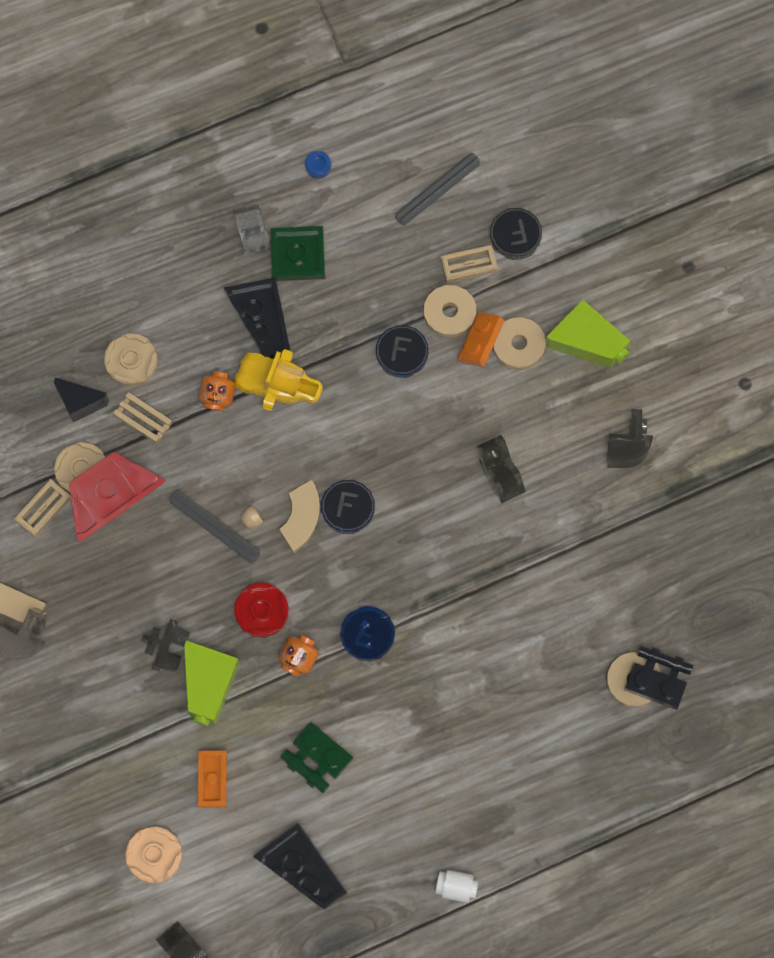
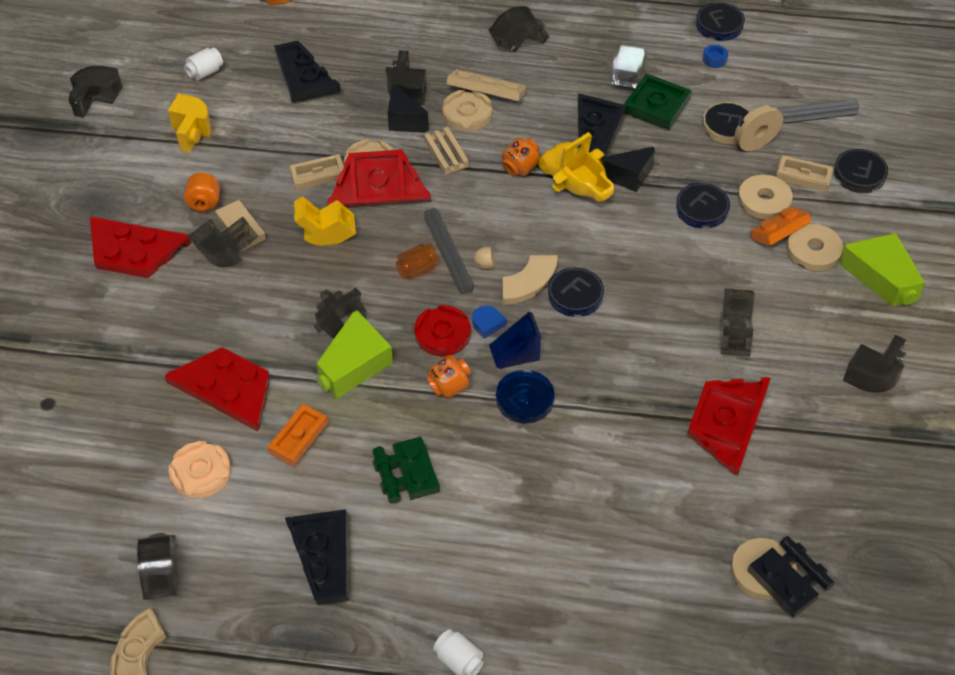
camera: 30 degrees right, 20 degrees down
none -> red wing [165,347,270,431]
none -> yellow brick [294,196,356,246]
none -> clear smoke brick [386,50,427,105]
none -> clear orange brick [396,243,439,280]
none -> tan tile [447,69,526,101]
none -> blue tile [472,306,507,339]
none -> clear smoke brick [488,6,550,52]
none -> clear blue slope [489,312,541,369]
none -> black slope [602,147,655,192]
none -> red wing [687,377,771,475]
none -> tile [696,2,745,41]
none -> black tile [702,102,750,144]
none -> tan tile [734,105,784,151]

